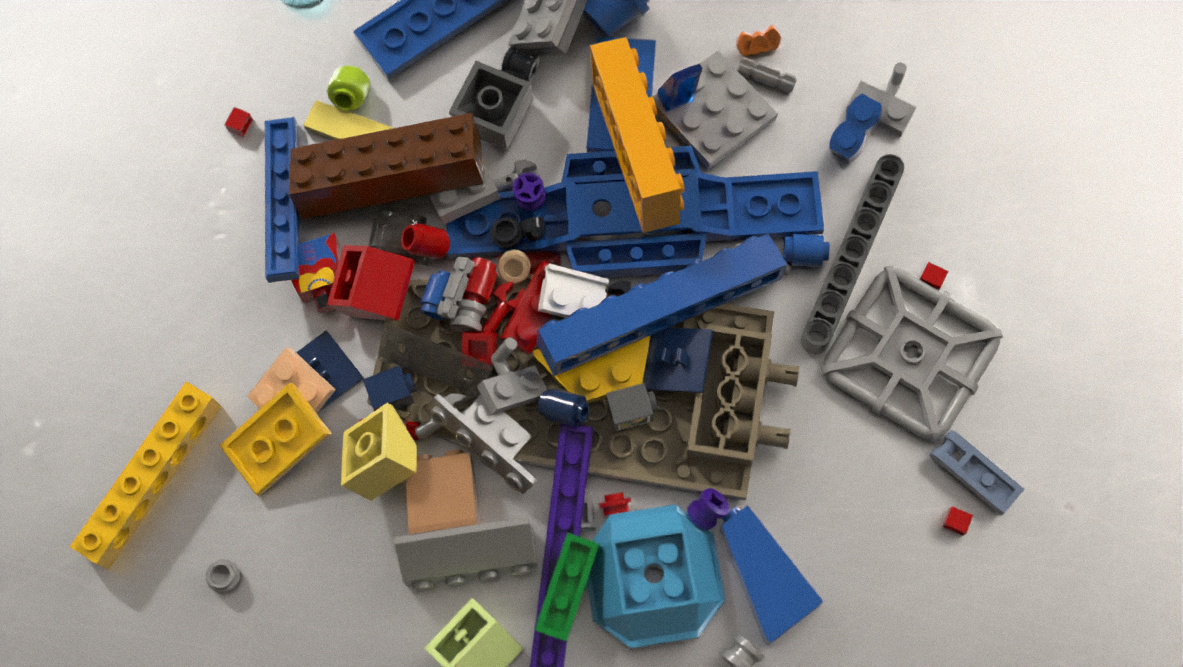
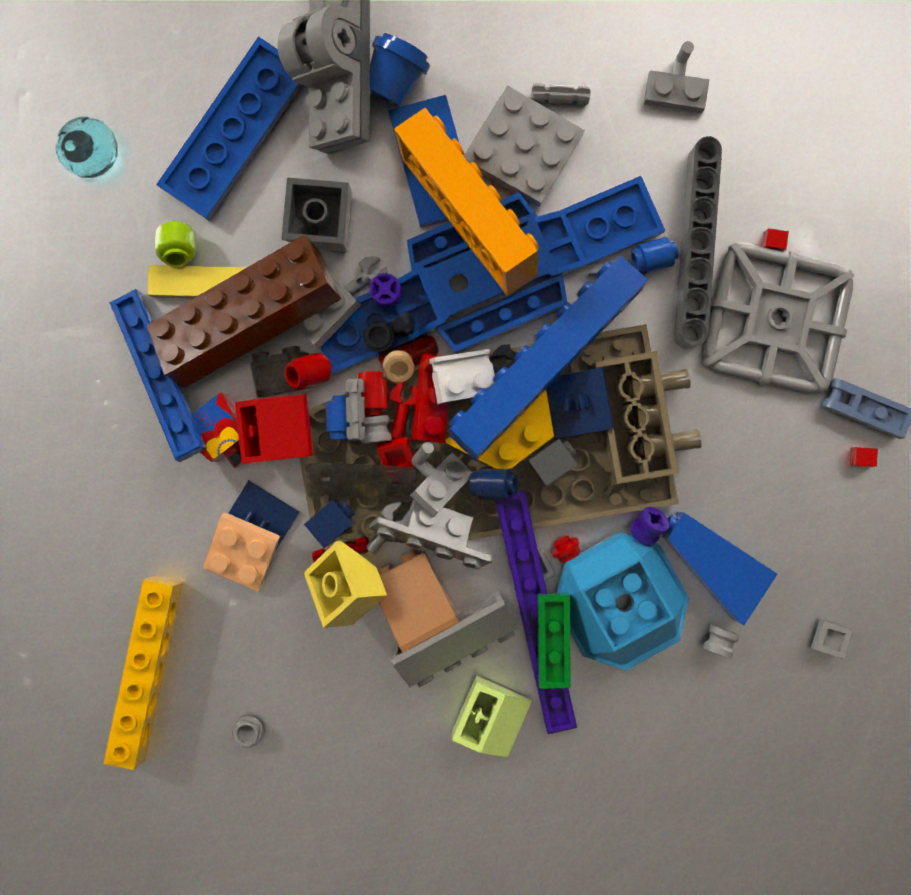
camera: 20 degrees left, 15 degrees up
yellow tile [219,383,332,496] -> none
red piece [224,107,253,137] -> none
black bush [501,47,540,83] -> none
clear blue slope [657,63,703,112] -> none
orange piece [736,25,782,57] -> none
blue brick [829,93,882,163] -> none

